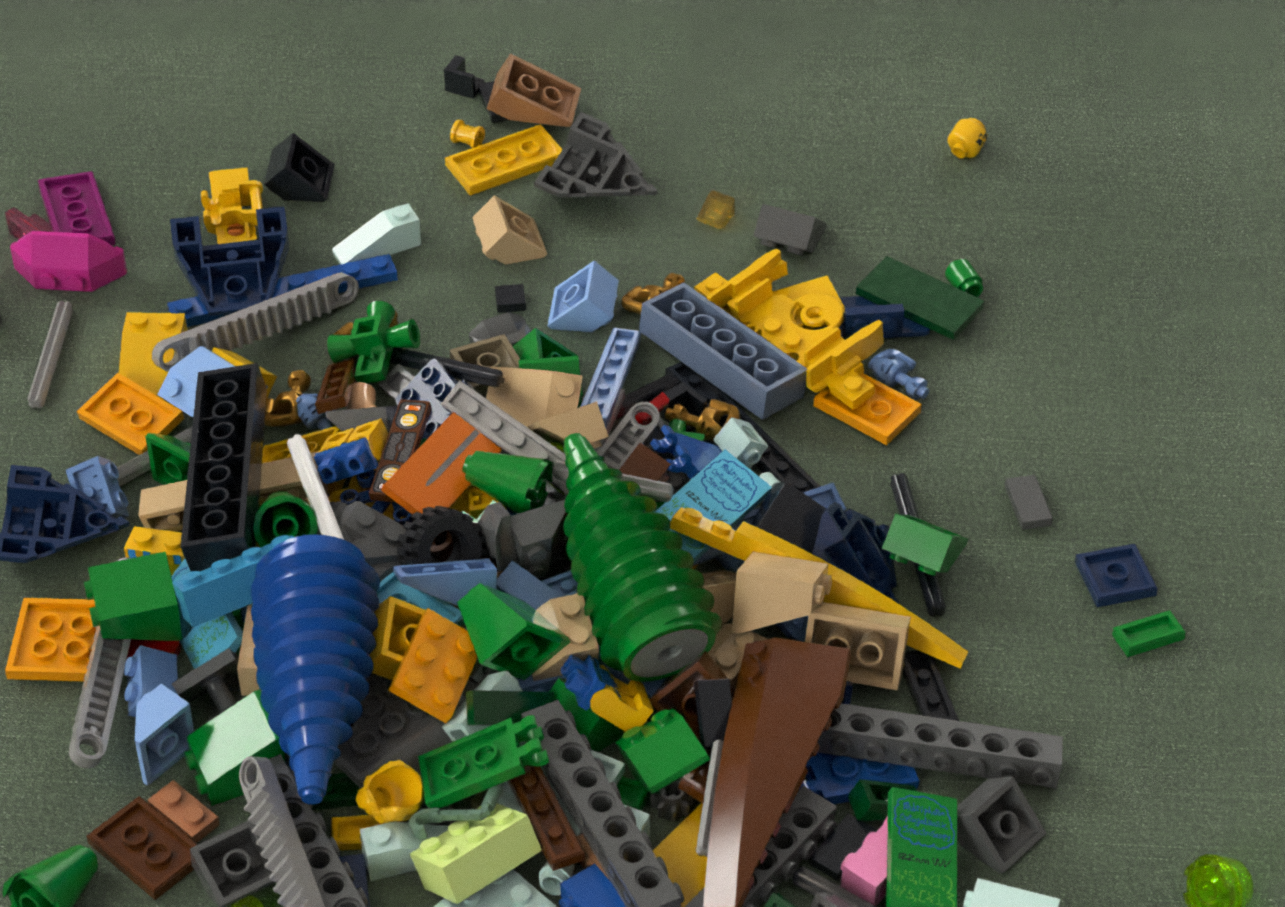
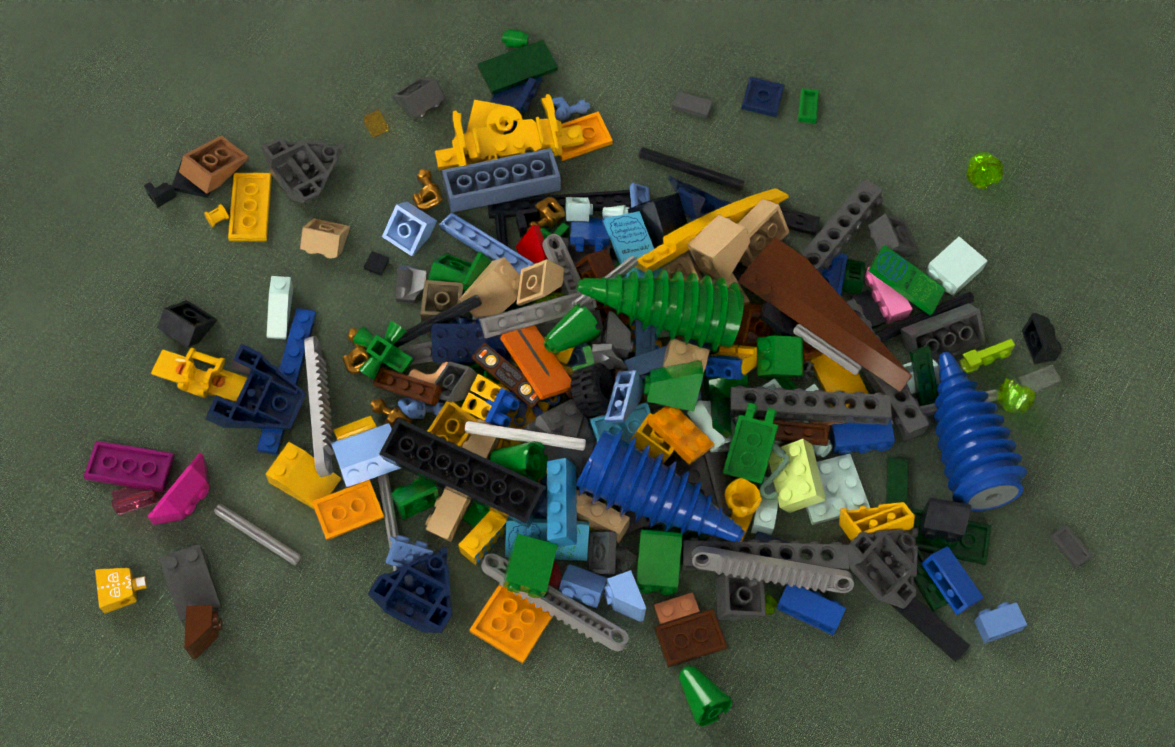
camera: 65 degrees left, 20 degrees up
green slope [882,513,969,576] -> none

